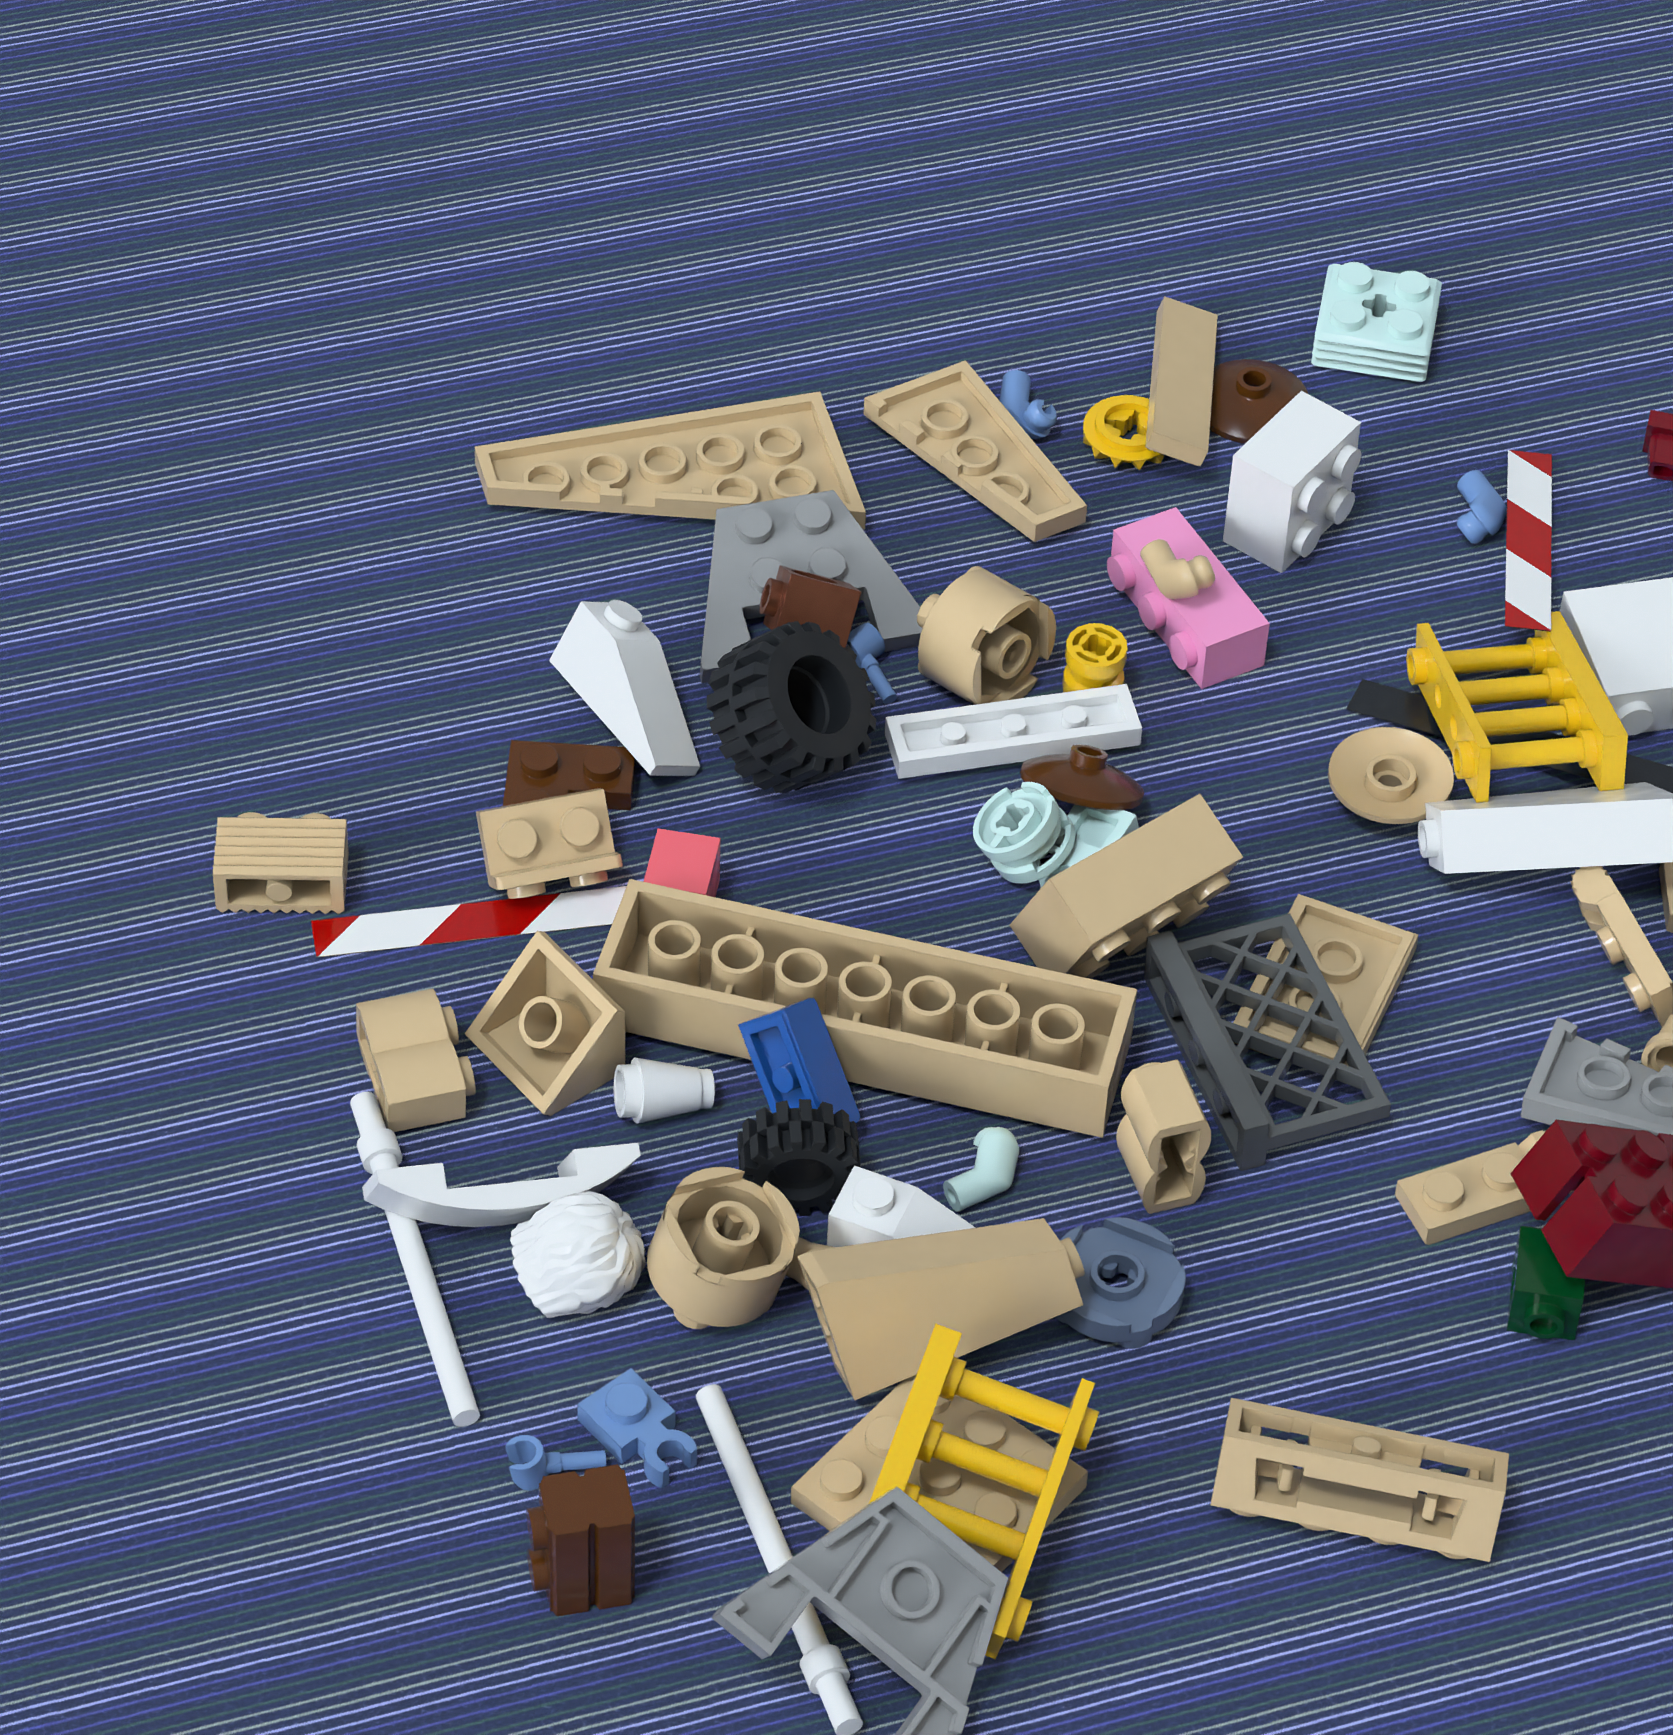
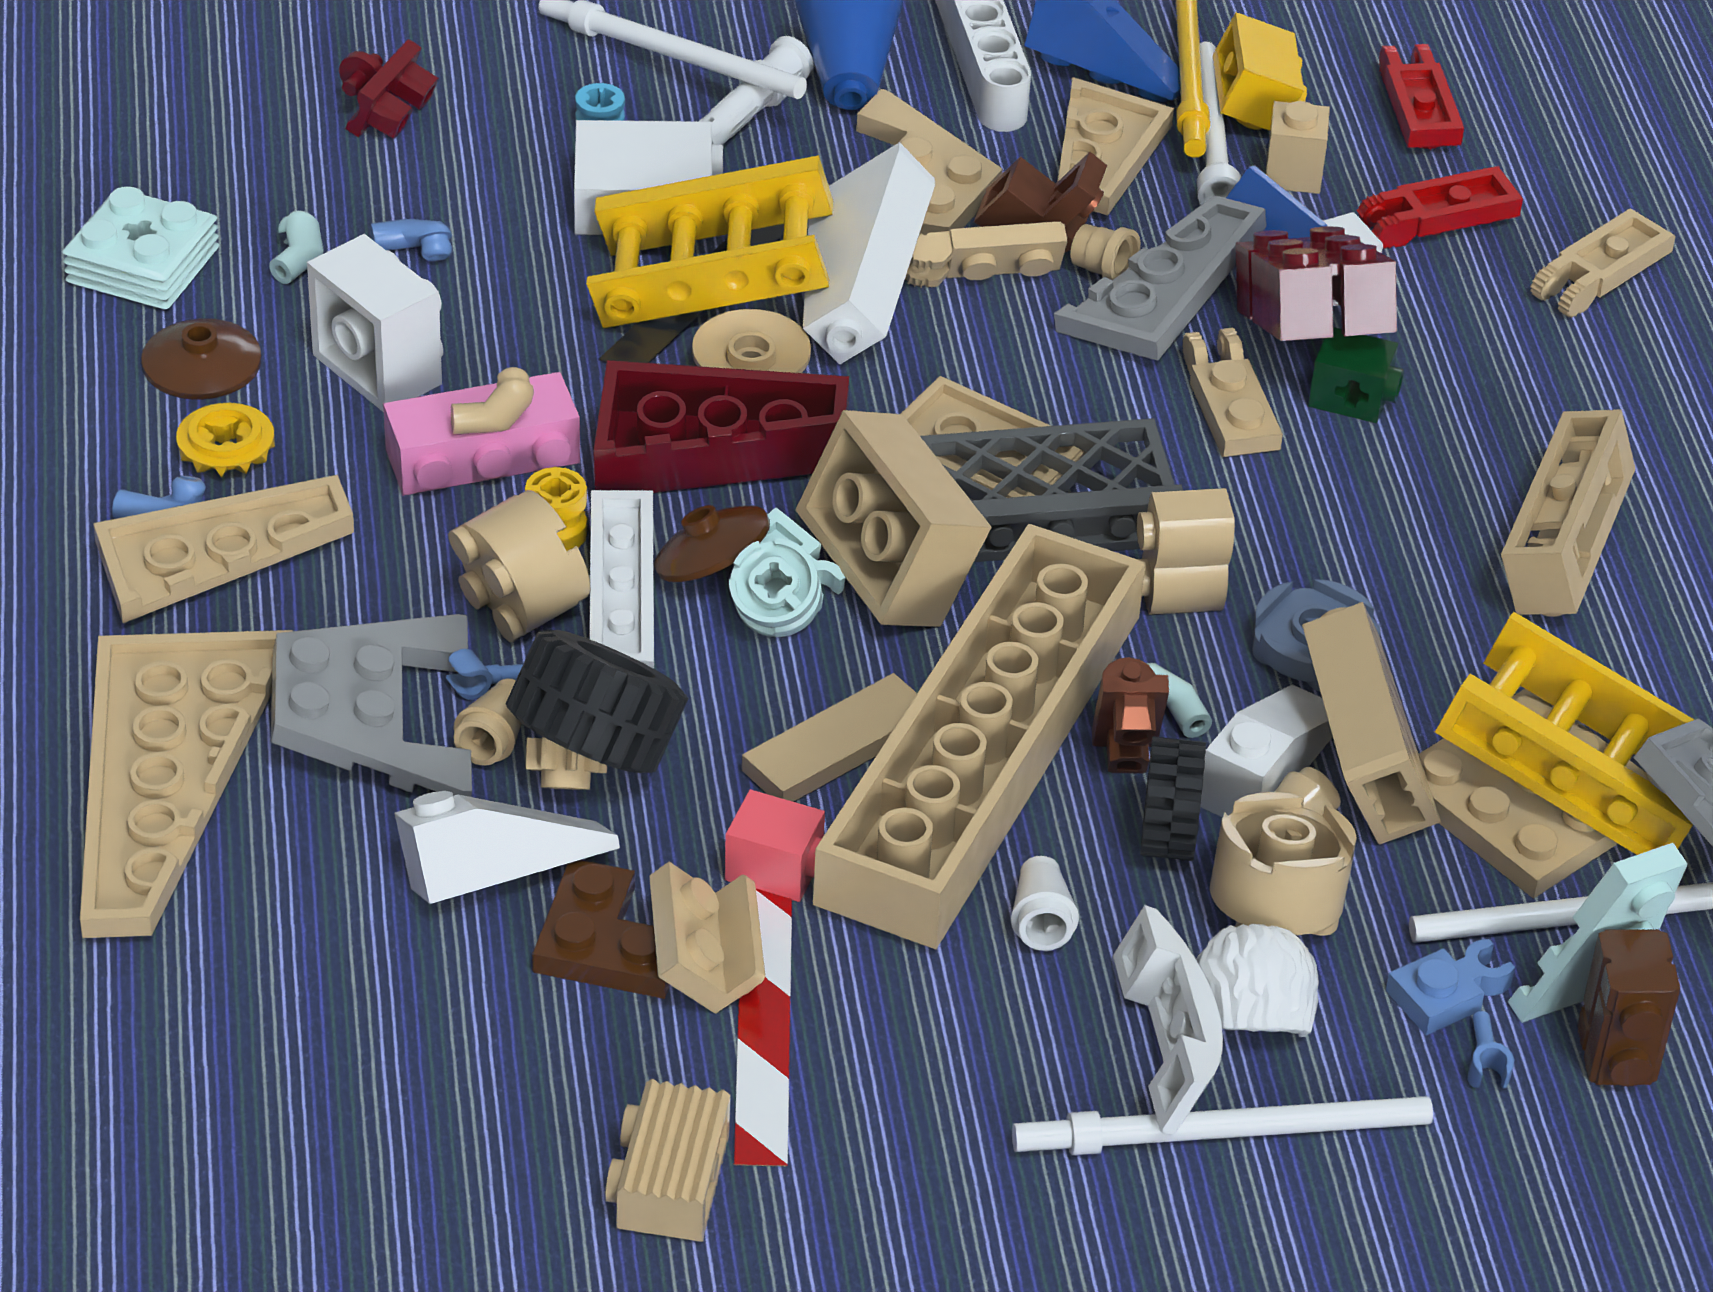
camera: 80 degrees left, 5 degrees down
tan brick [356,988,475,1132] -> none
tan slope [465,930,625,1116] -> none
blue slope [738,998,860,1123] -> none
copper brick [760,565,861,648] -> none
tan tile [1145,296,1218,467] -> none
sticker [1505,450,1552,632] -> none
none -> light aqua arm [269,210,324,284]
none -> dark red wedge [593,360,849,493]
none -> tan tile [742,673,917,802]
none -> copper hips [1092,657,1169,773]
none -> light aqua wing [1508,843,1688,1023]

